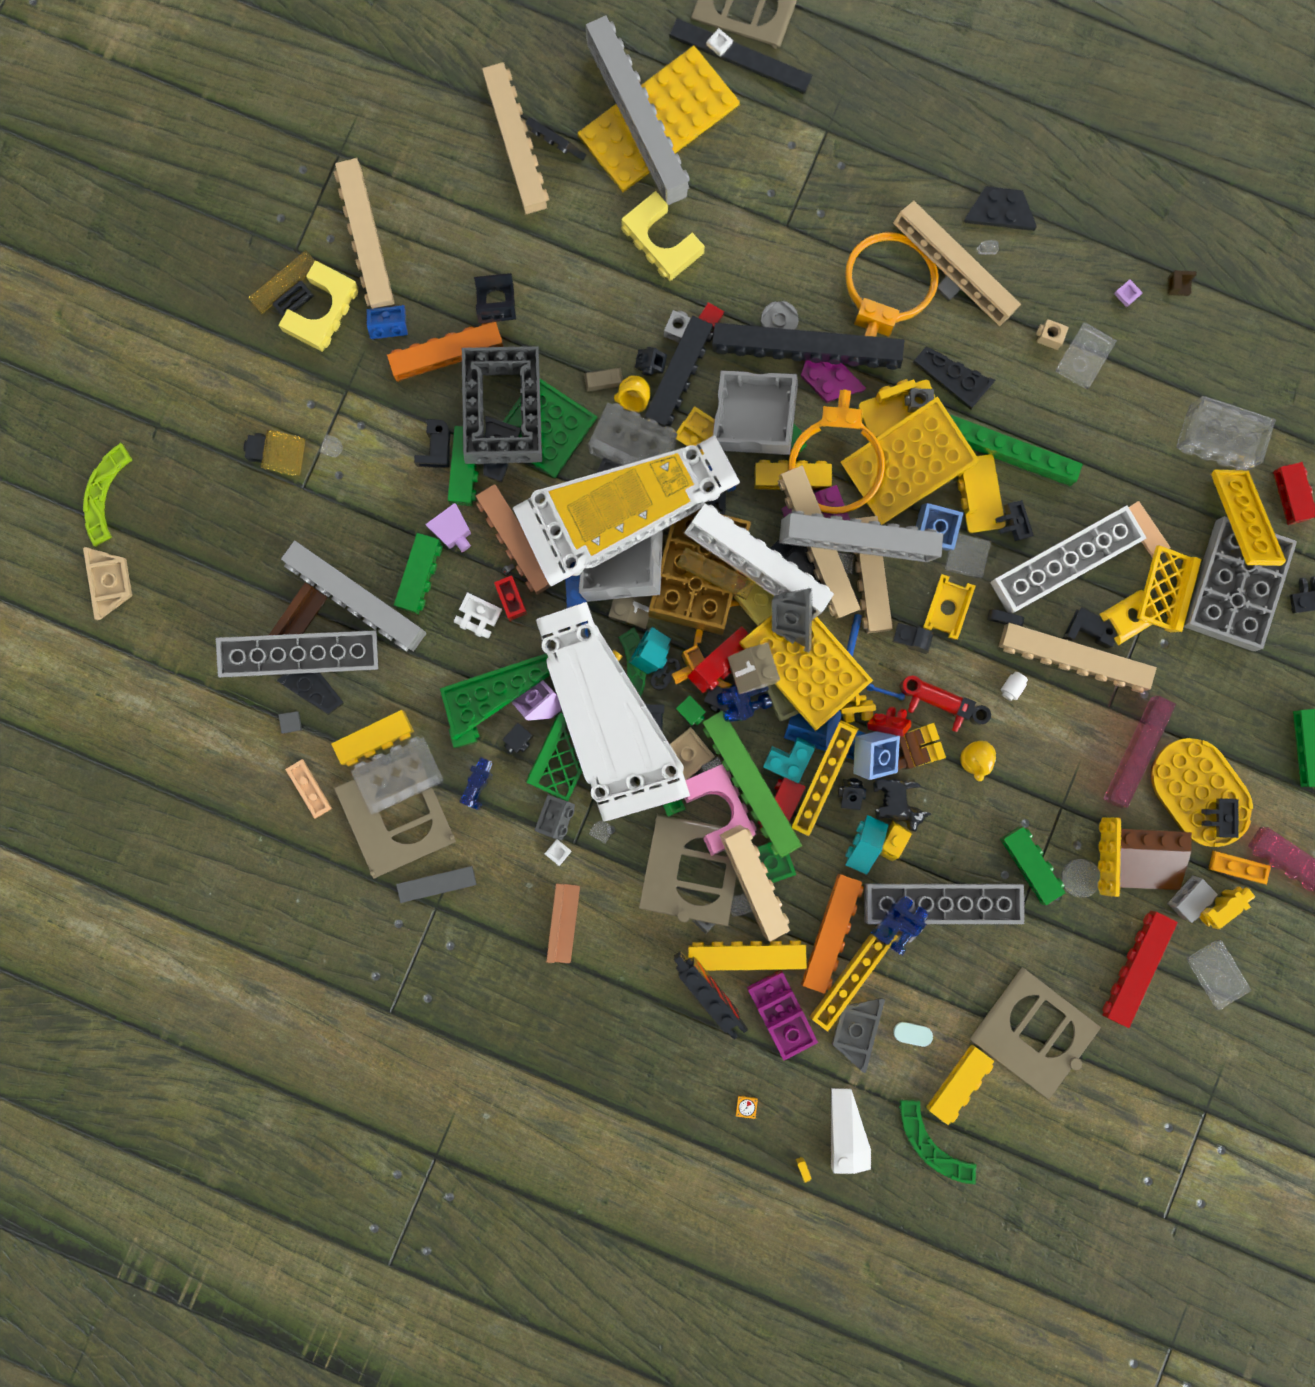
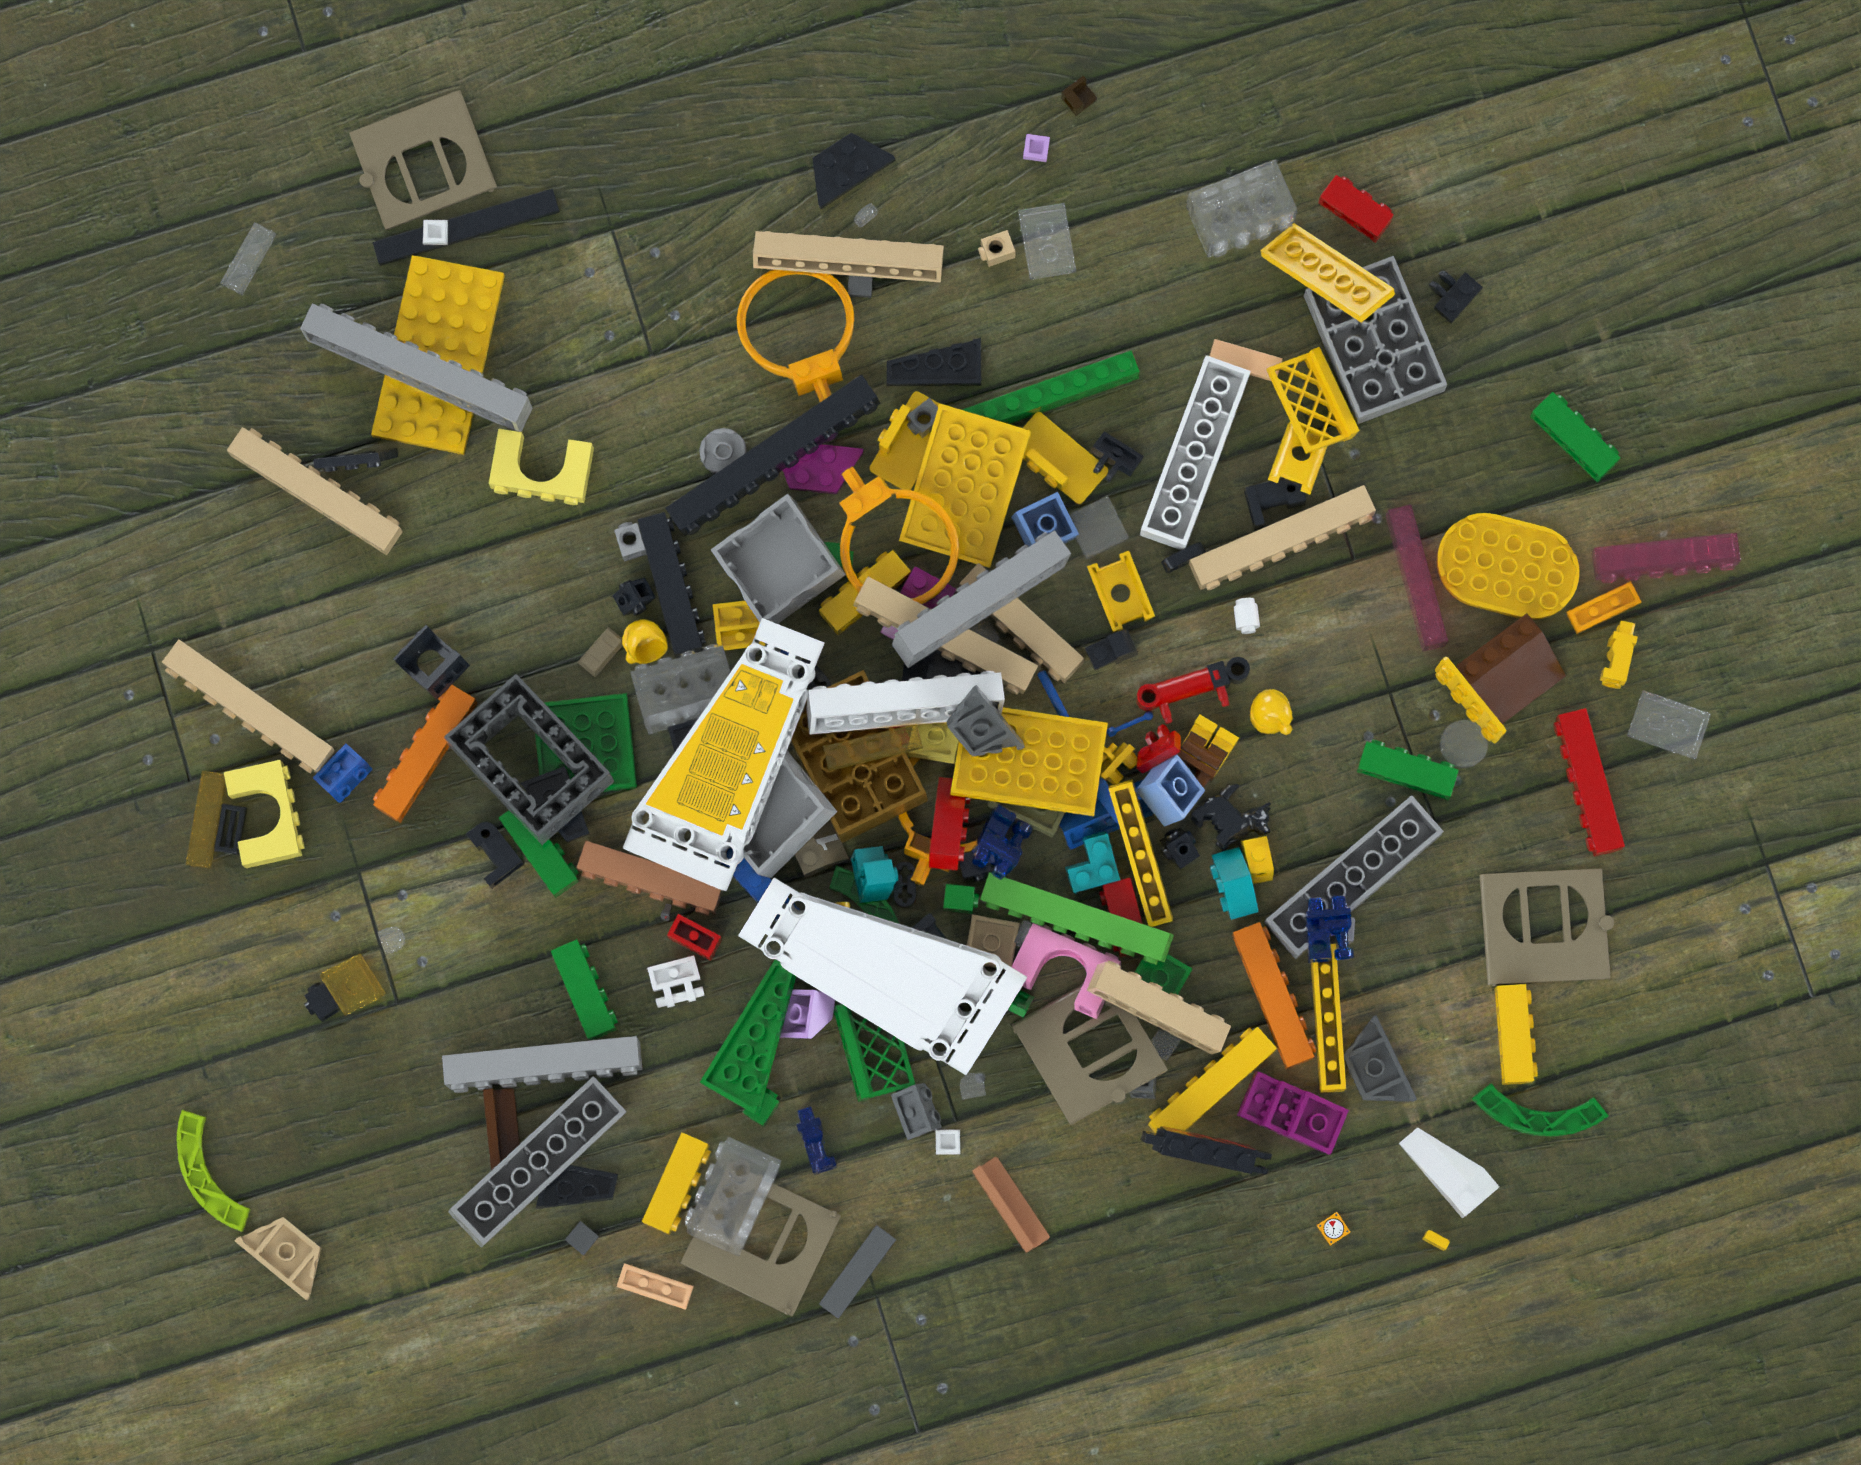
camera: 30 degrees left, 5 degrees down
lavender torso [426,503,471,552] -> none
black brick [502,723,533,753] -> none
red tile [699,302,724,329] -> none
dark tan slope [727,642,780,694] -> none
light aqua tile [893,1022,933,1047] -> none
light grey brick [1167,876,1218,923] -> none
black hinge [1202,798,1239,838] -> none

